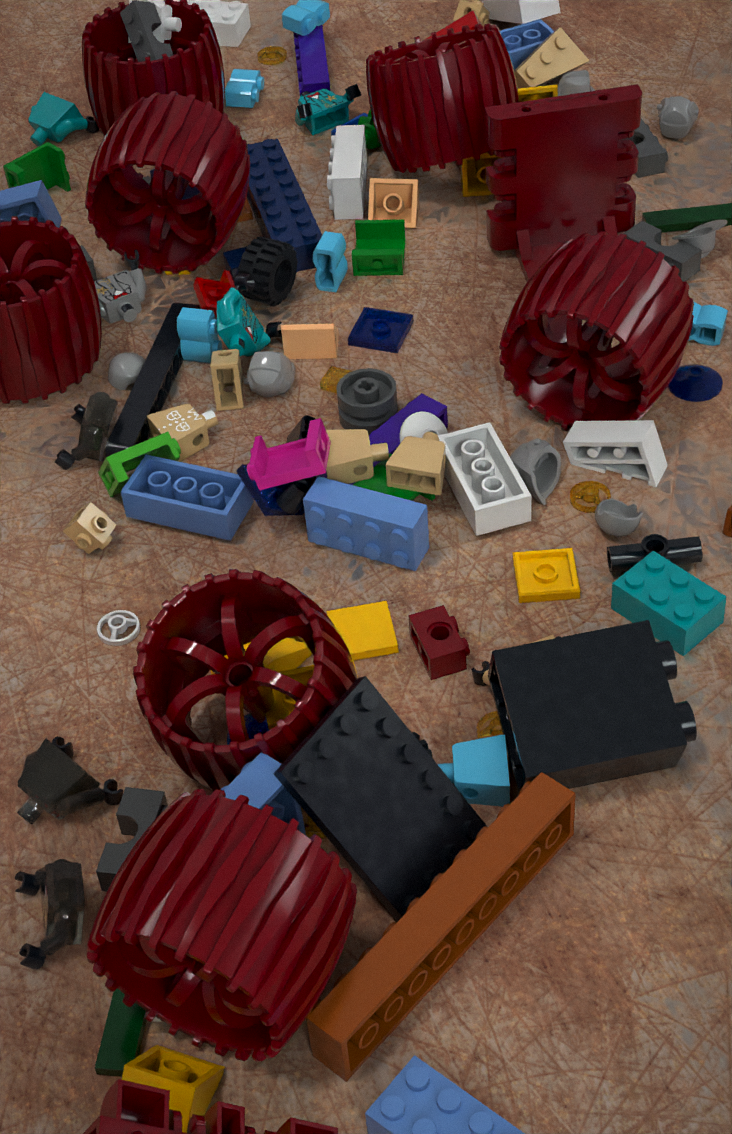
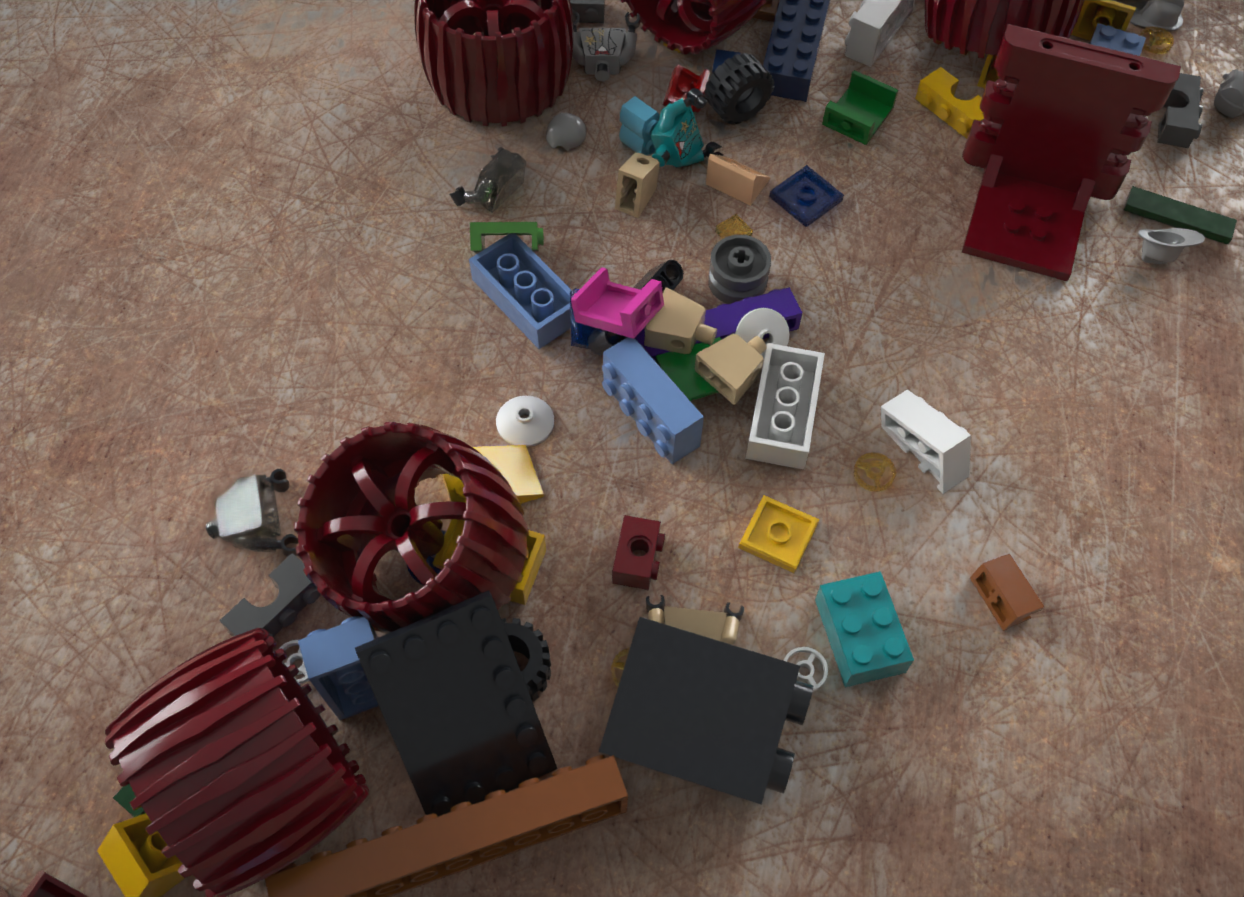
camera: 25 degrees right, 15 degrees up
clear smoke torso [15,859,85,970] -> none
tan brick [63,502,117,554] -> none
white piece [97,610,140,646] -> none
black beam [106,303,201,457] -> none
tan torso [147,404,218,462] -> none
light grey helmet [244,351,296,397] -> none
medium azure brick [313,231,348,293] -> none
yellow tile [326,601,399,661] -> none
light nougat slope [368,178,420,229] -> none
medium azure torso [437,735,510,807] -> none
dark red wheel [499,231,694,431] -> none
light grey helmet [510,438,561,505] -> none
light grey hair [595,498,643,537] -> none
black piece [607,534,703,572] -> none
dark grey arch [623,221,702,282] -> none
clear blue dish [668,364,723,402] -> none
medium azure brick [689,302,728,346] -> none
none -> yellow arch [915,67,984,139]

